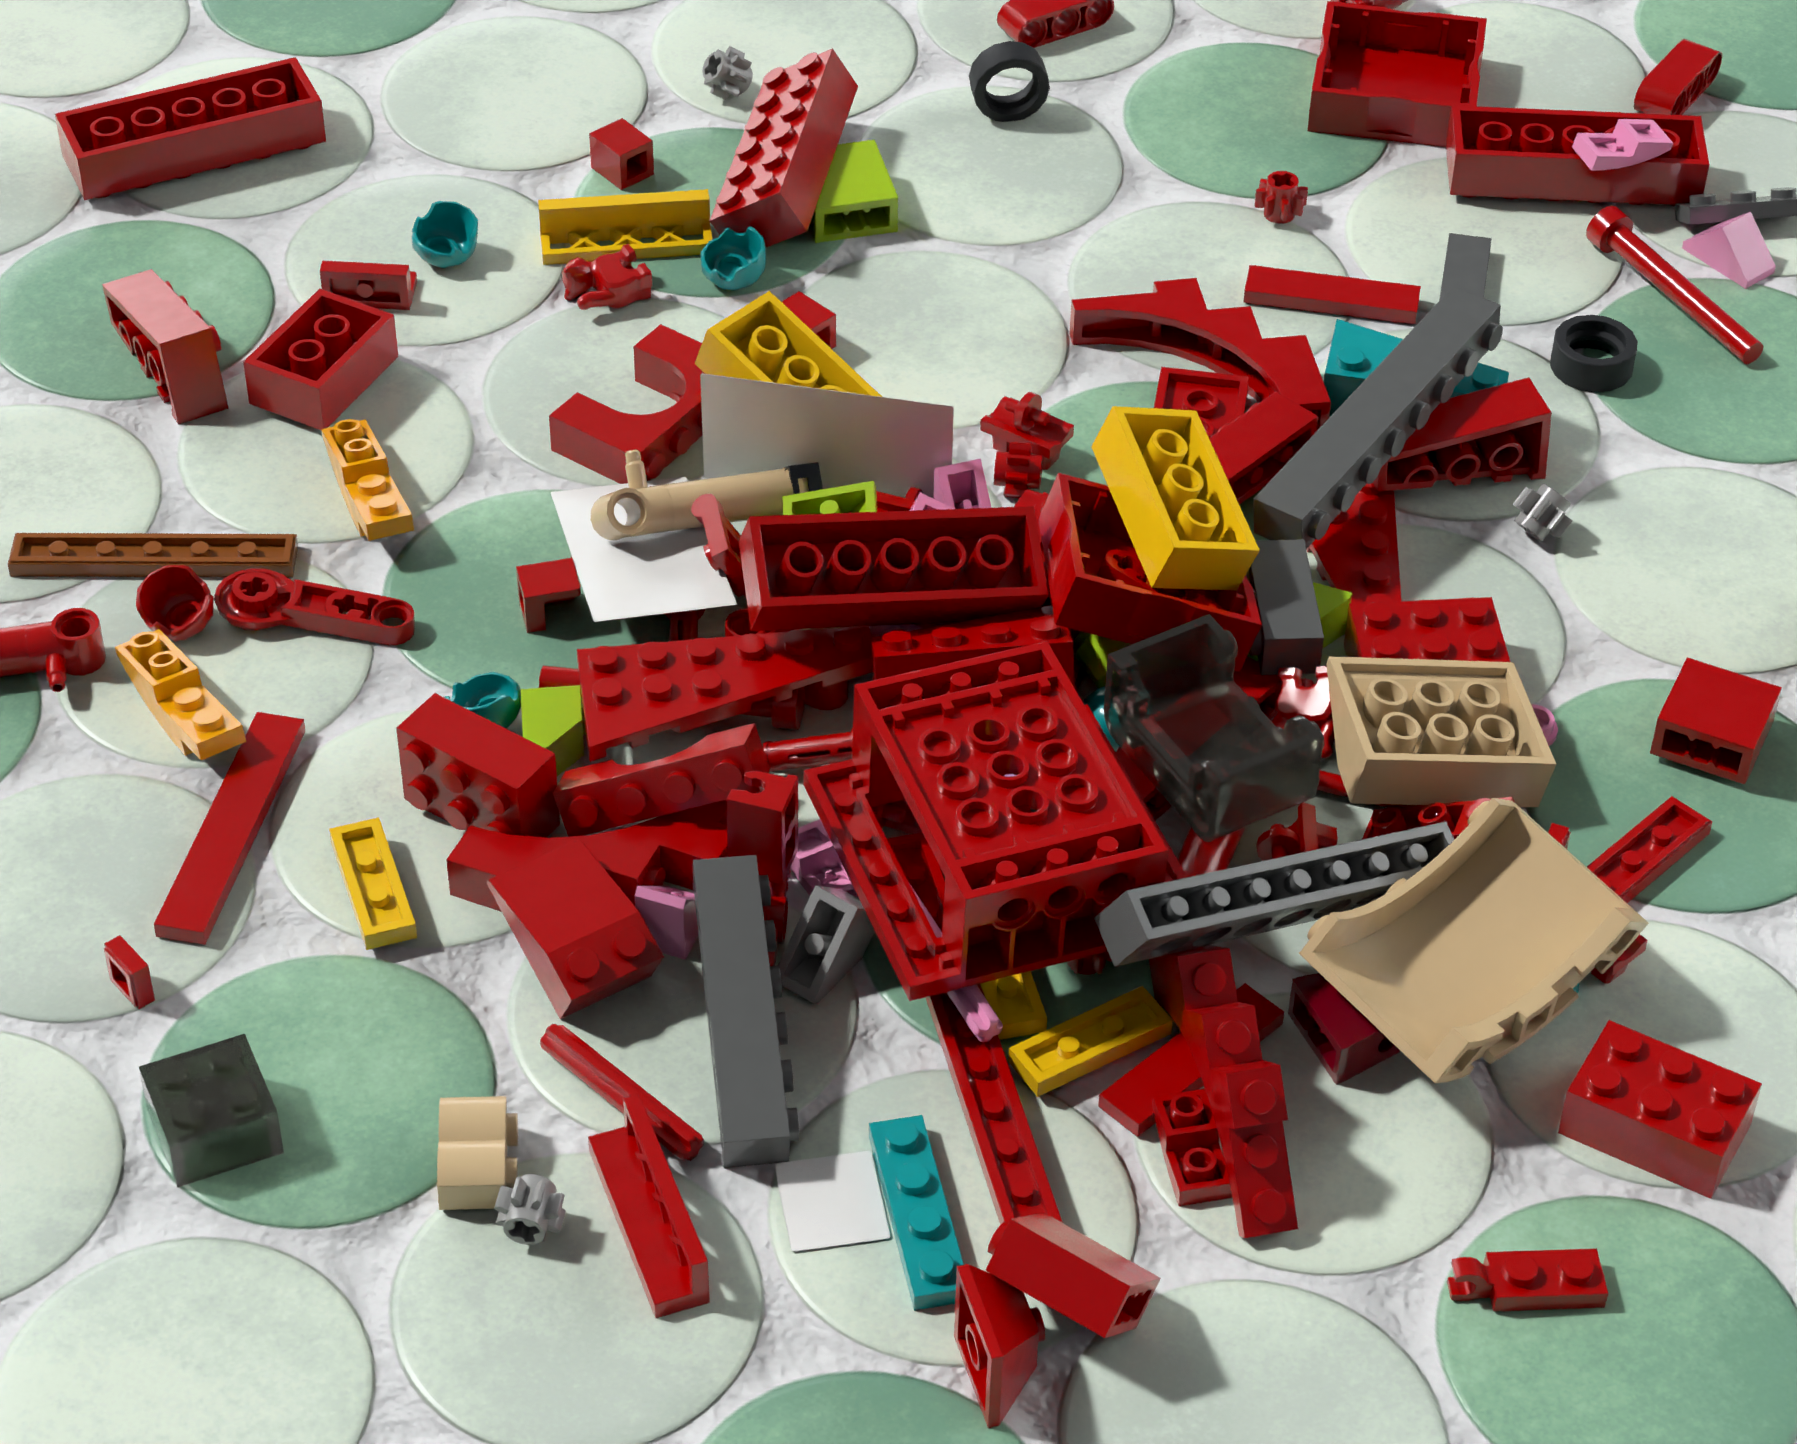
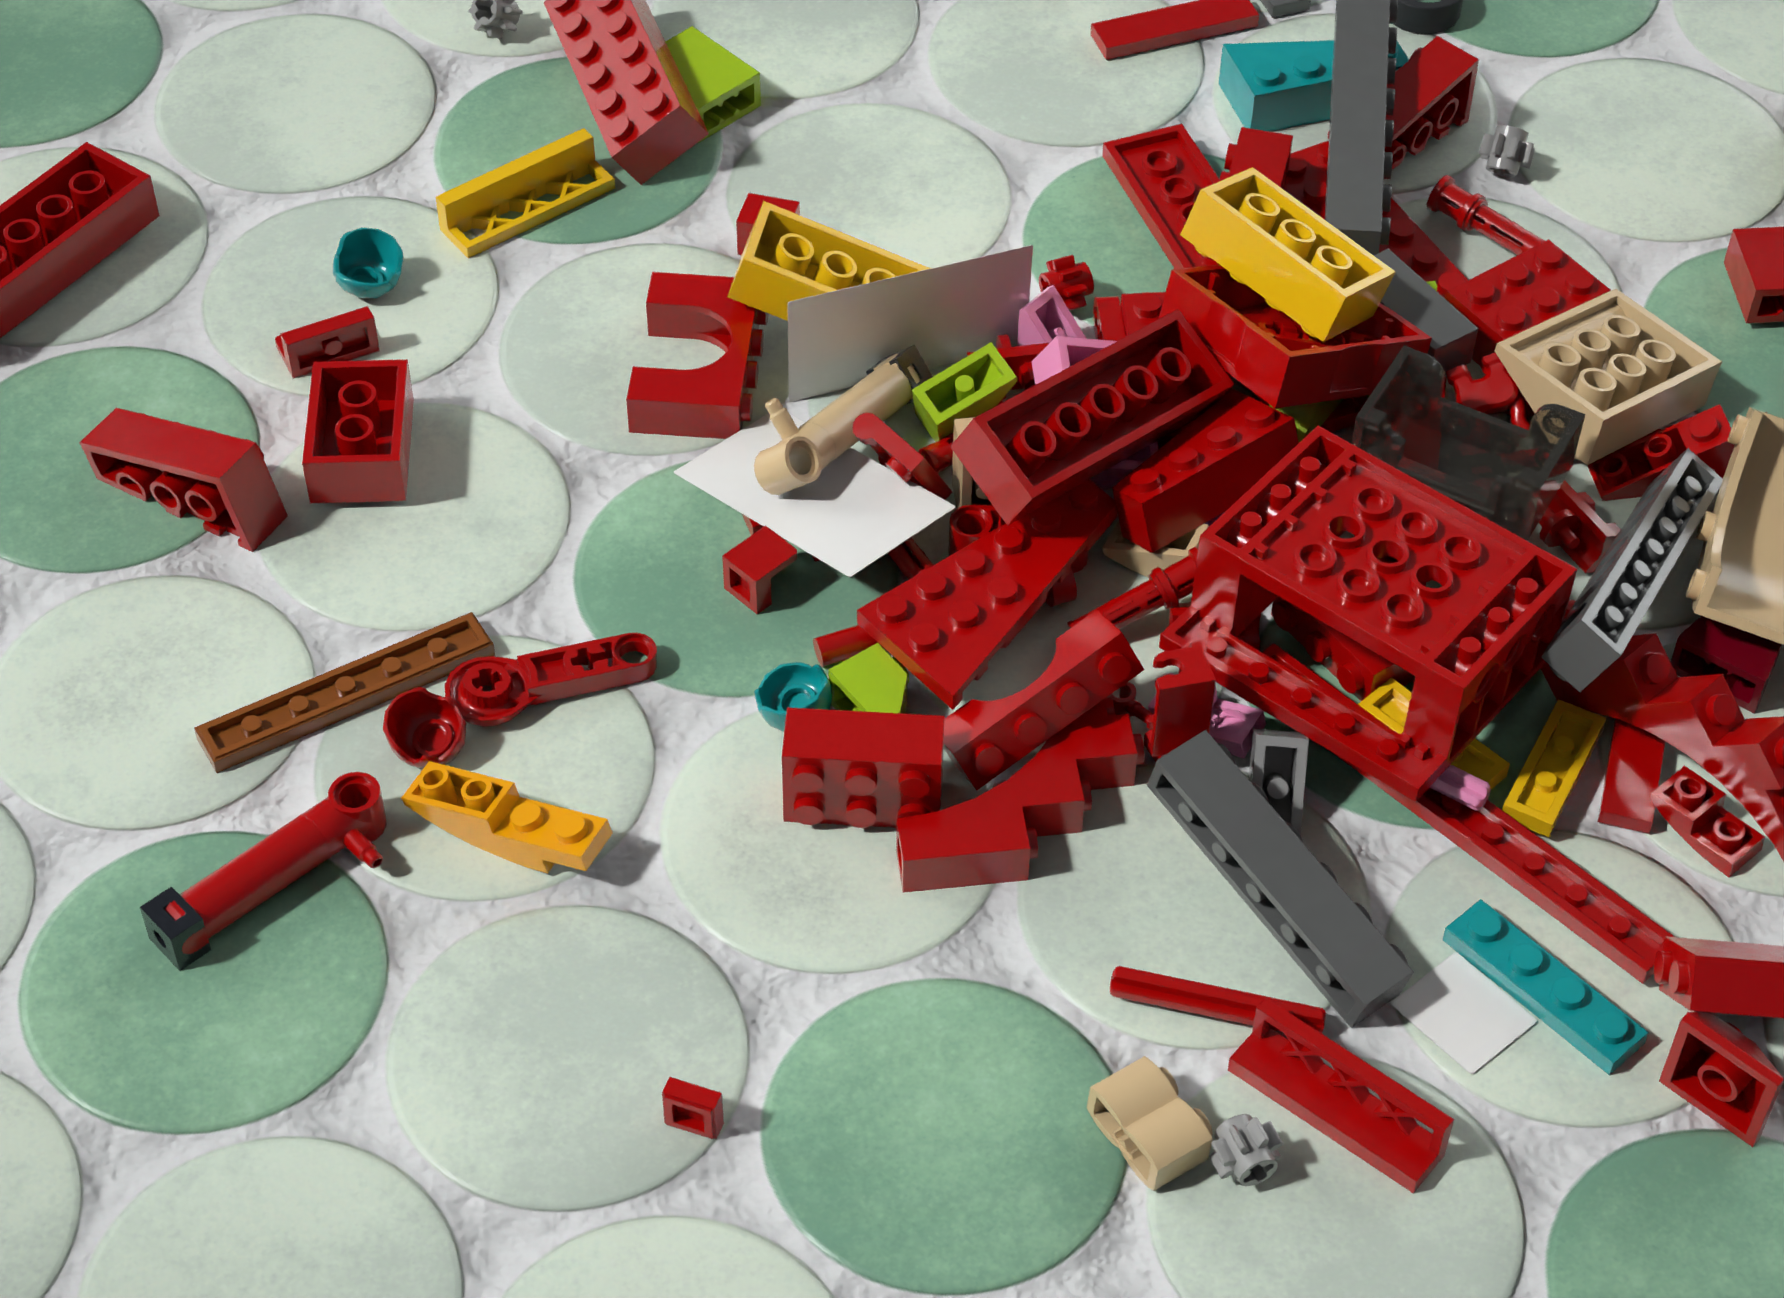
camera: 30 degrees left, 5 degrees up
clear smoke brick [139,1034,284,1188] -> none
red tile [154,712,306,945] -> none
light orange slope [321,419,414,541] -> none
yellow plate [329,817,417,950] -> none
red slope [487,839,664,1019] -> none
red animal [562,244,652,310] -> none
red brick [589,118,654,190] -> none
bright pink slope [635,886,699,960] -> none
teal hair [701,226,766,290] -> none
red hips [980,392,1074,470] -> none
red arch [1069,278,1331,432] -> none
none -> red pin [1426,175,1545,255]

